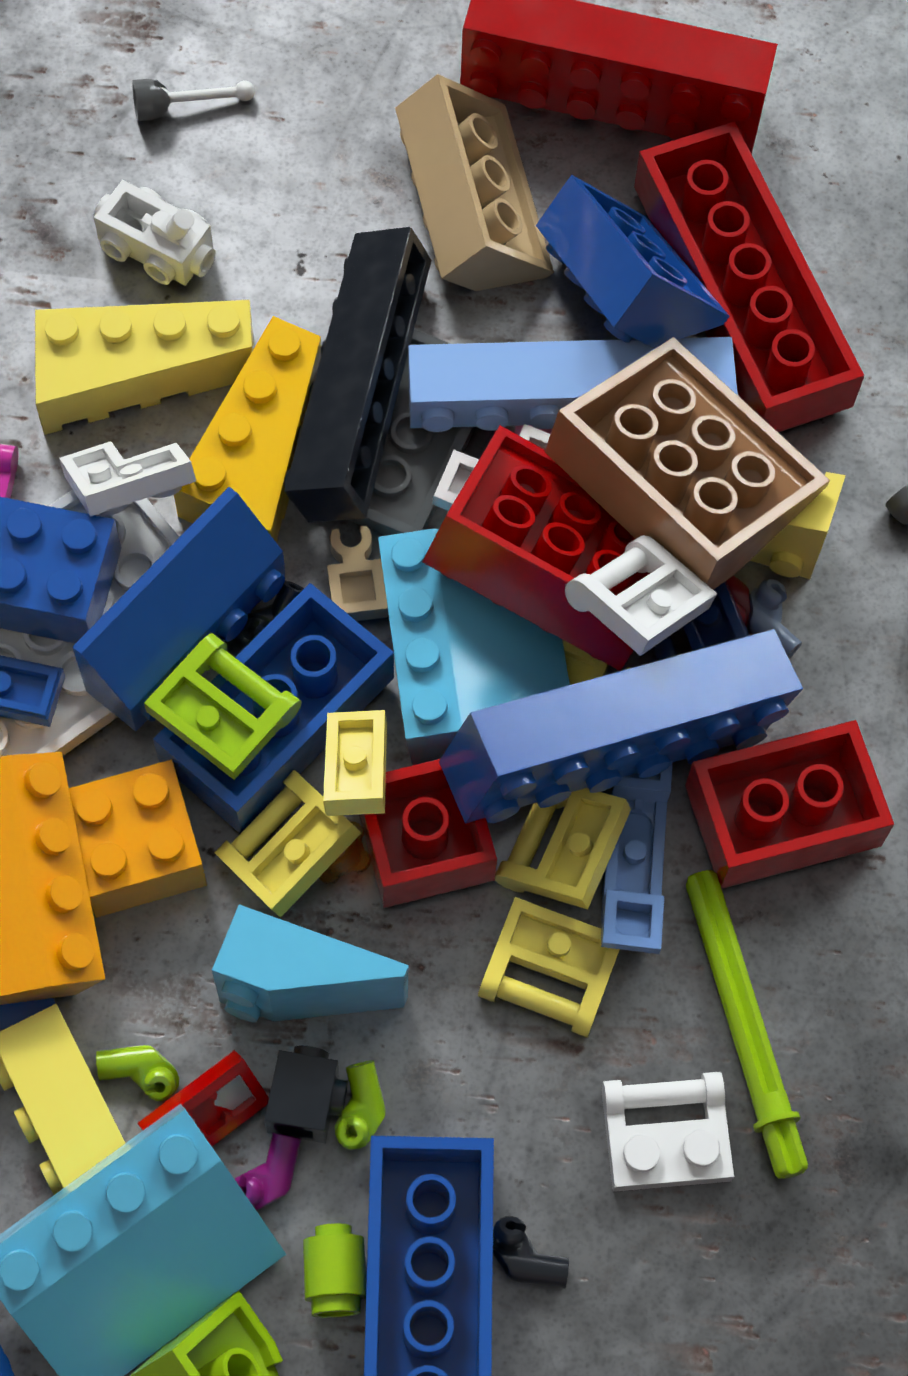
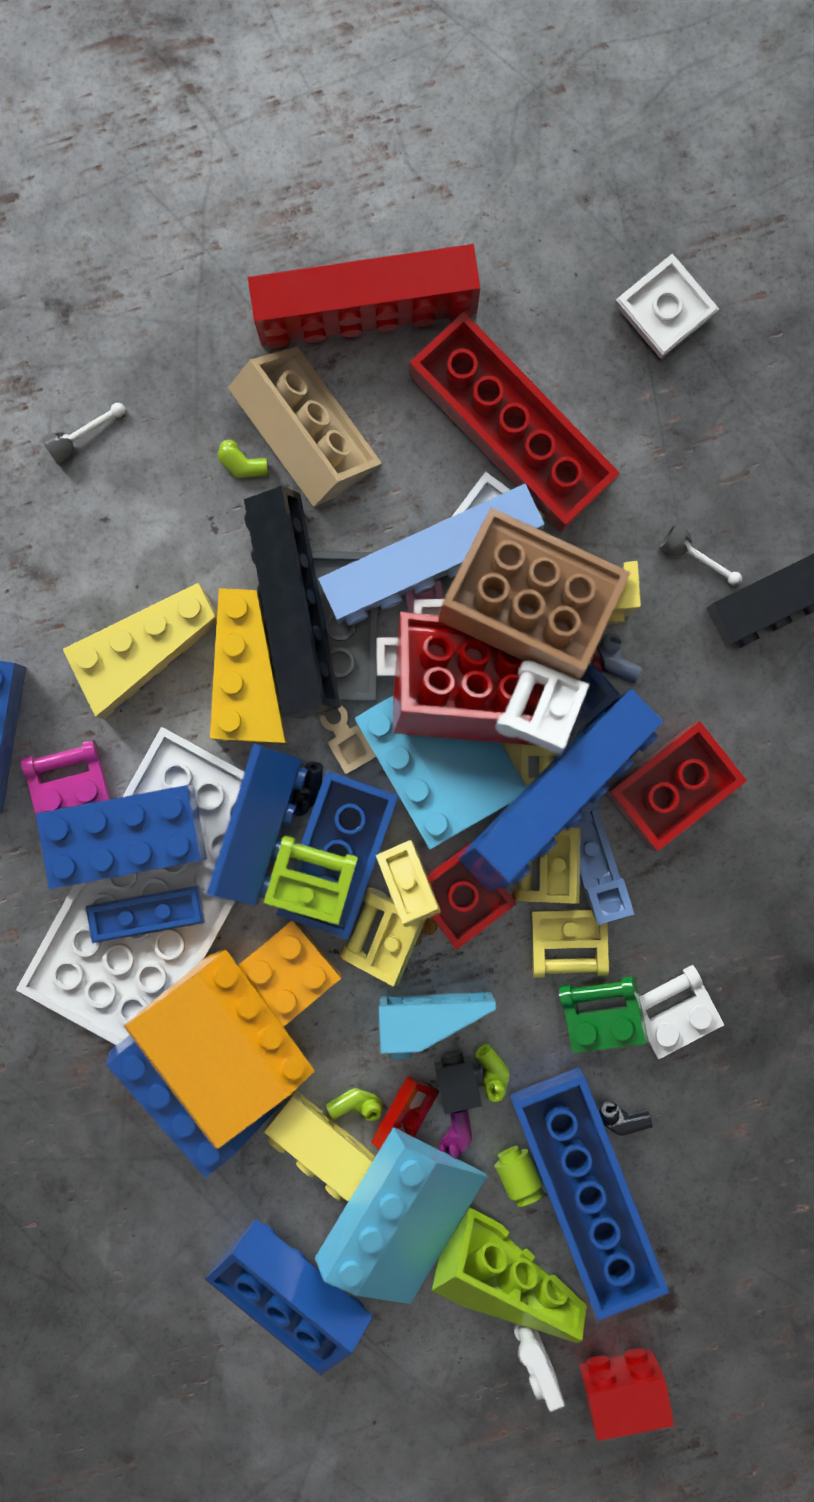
camera: 20 degrees left, 20 degrees up
white plate [59,441,196,517] -> none
white brick [93,179,216,286] -> none
blue slope [536,175,730,348] -> none
lime axle [686,870,808,1179] -> none
none -> lime arm [217,440,269,478]
none -> green plate [559,976,648,1053]

